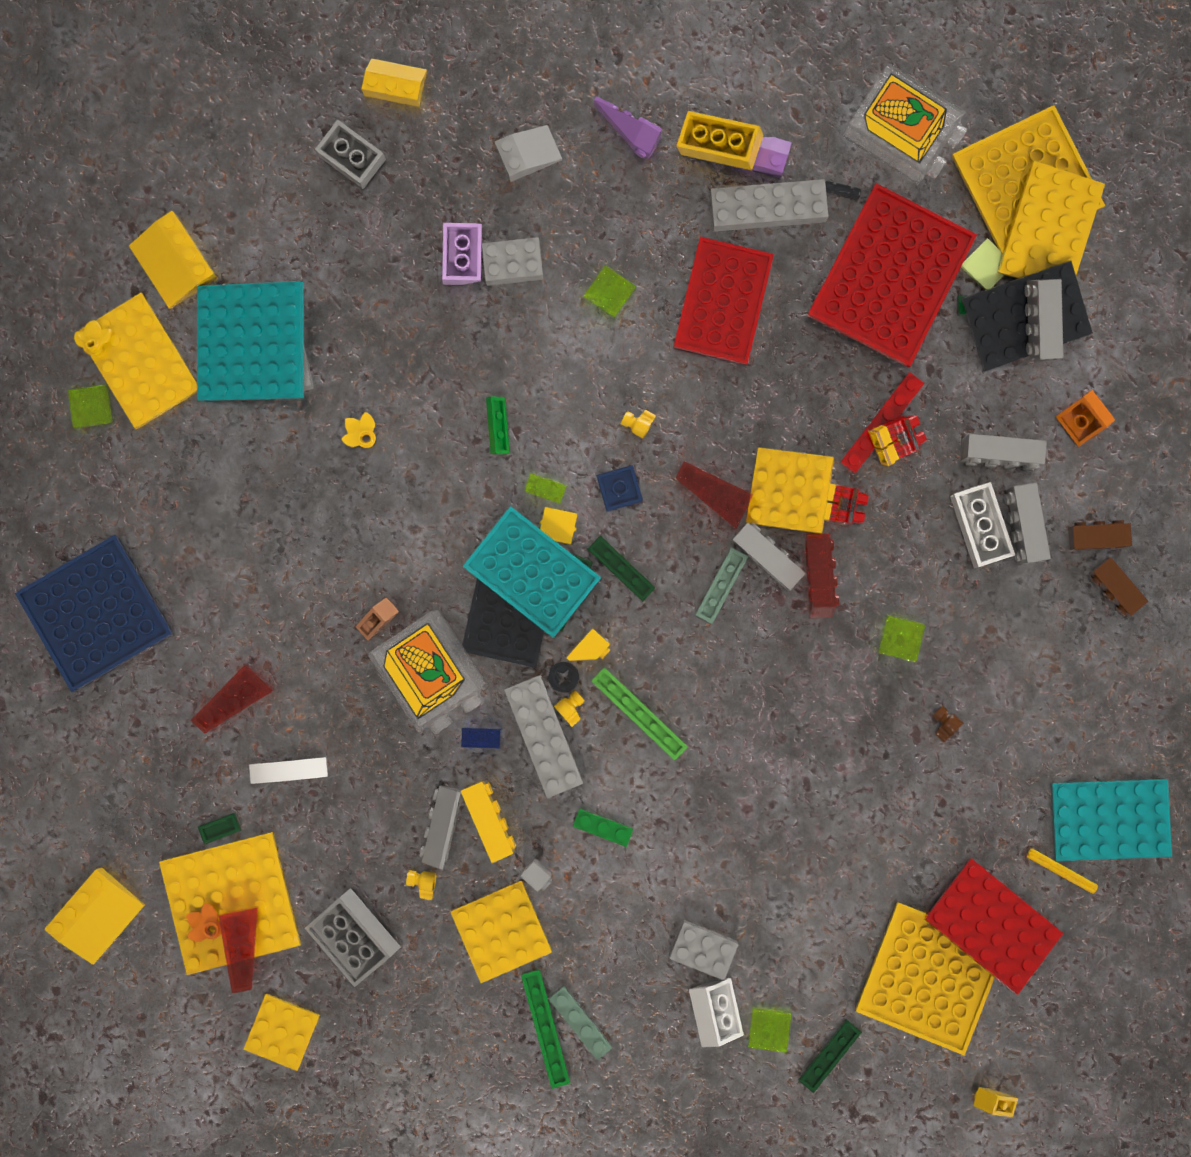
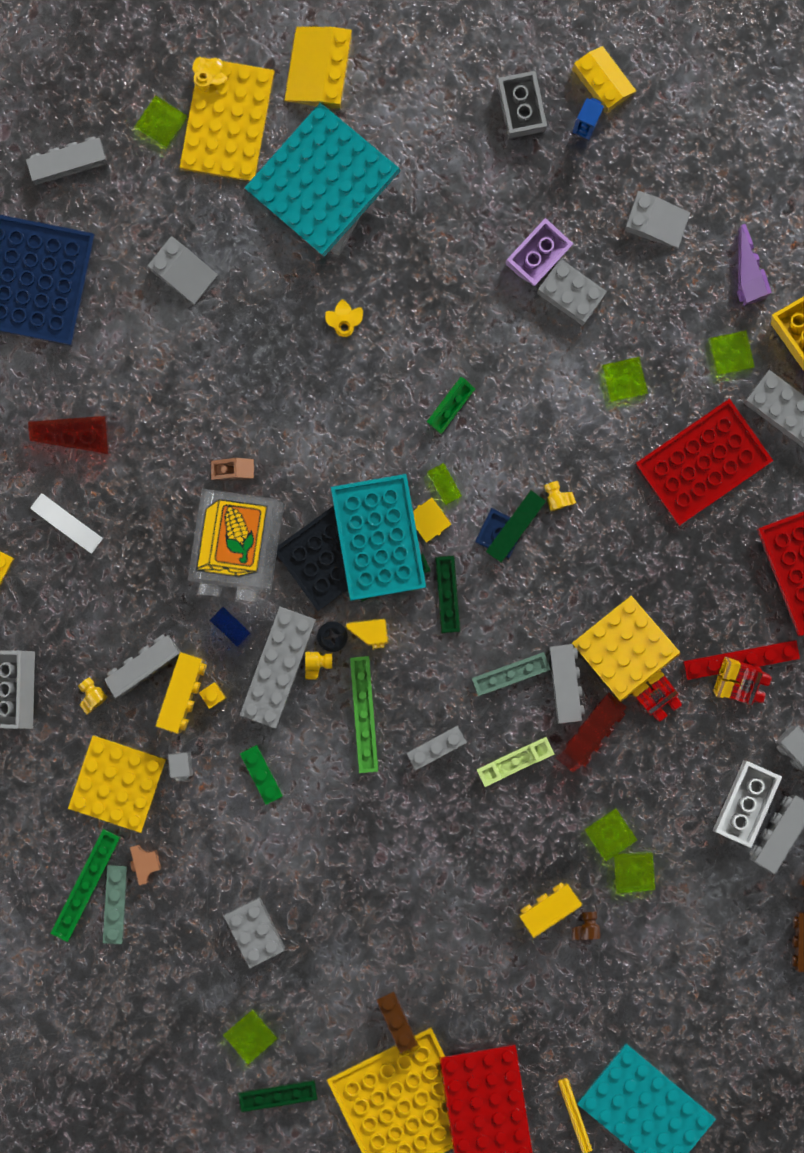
camera: 35 degrees right, 0 degrees up
clear red wedge [676,461,753,529] -> none
white slope [689,978,744,1047] -> none
none -> light grey brick [26,137,108,185]
none -> nougat brick [130,844,161,885]
none -> light grey slope [148,236,218,305]
none -> yellow brick [199,682,227,709]
none -> reddish brown brick [376,992,420,1056]
none -> light grey brick [407,726,467,770]
none -> yellowish green slope [477,737,554,787]
none -> dark green tile [486,490,546,563]
none -> yellow slope [519,882,582,938]
none -> blue brick [573,98,604,140]
none -> clear neon green tile [613,851,655,894]
none -> clear neon green tile [709,330,755,376]

